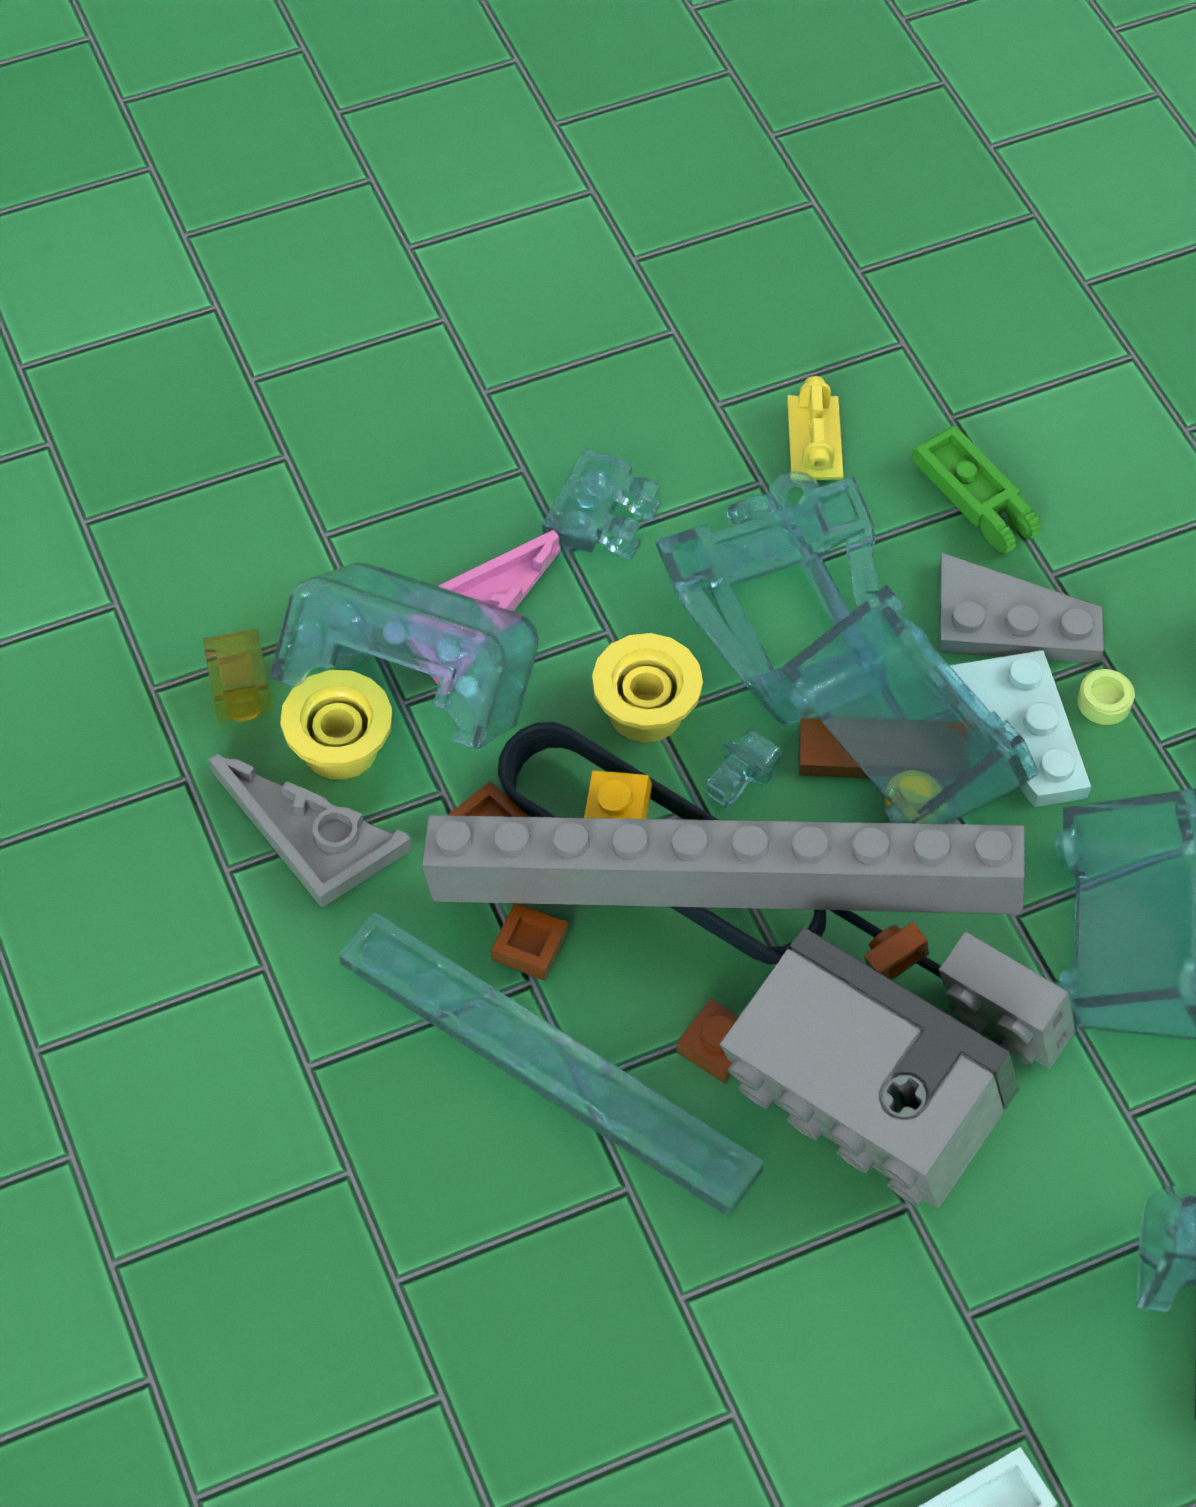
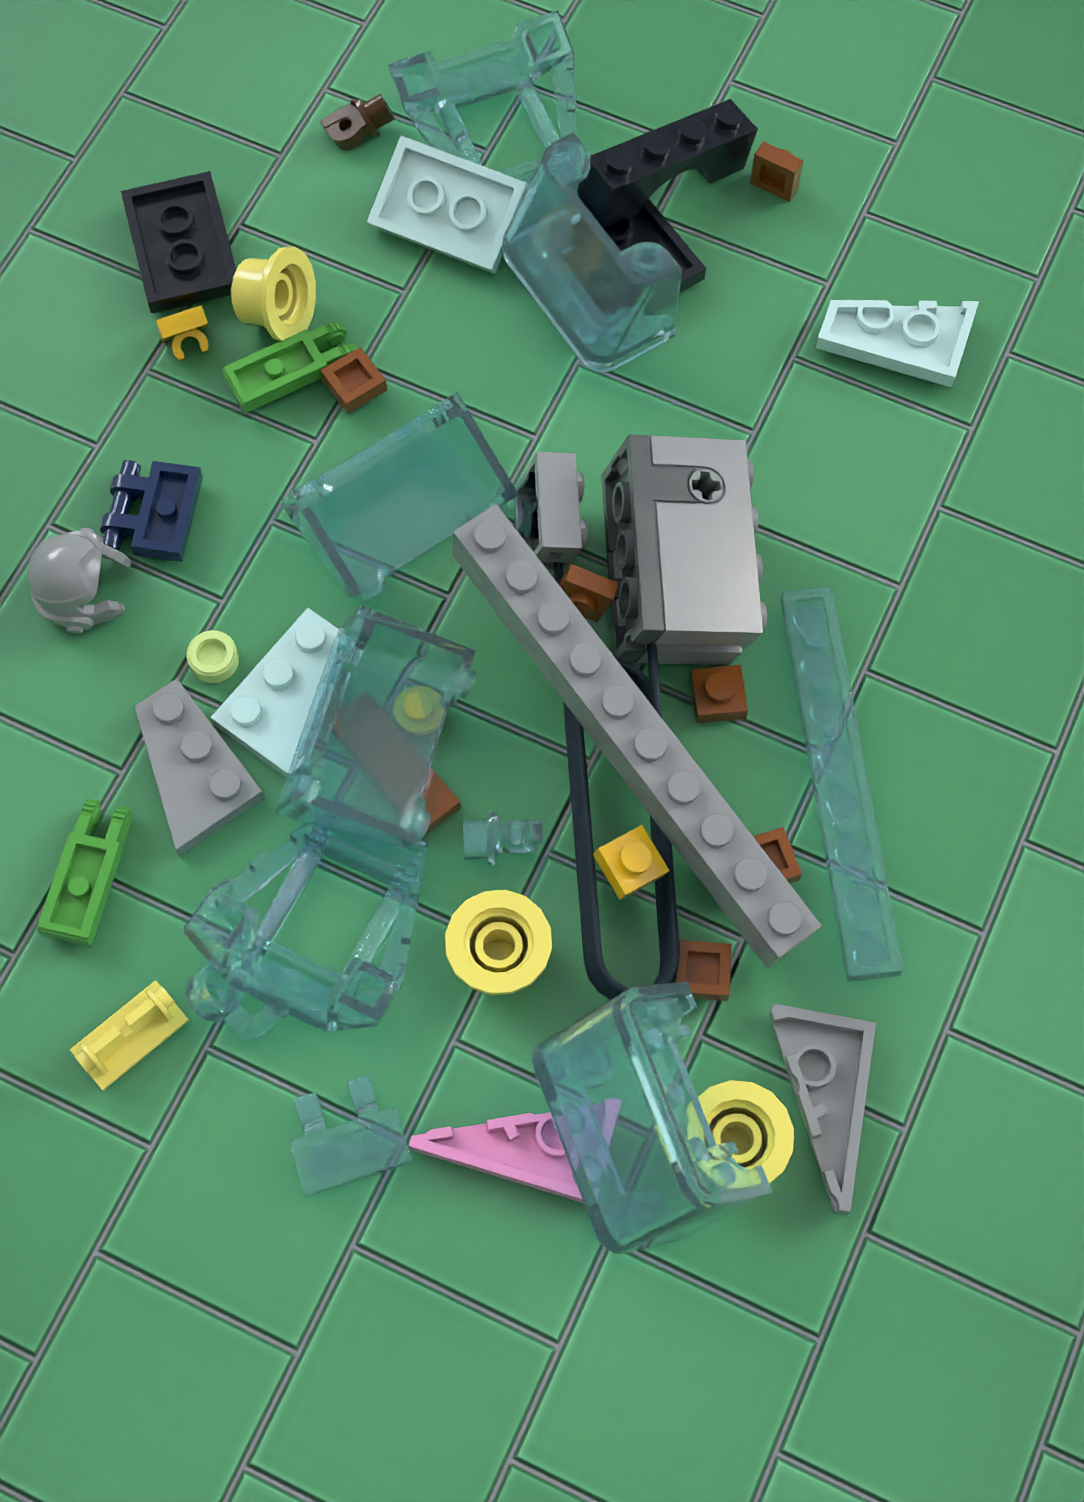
camera: 130 degrees left, 10 degrees up
clear yellow brick [203,629,272,722] -> none

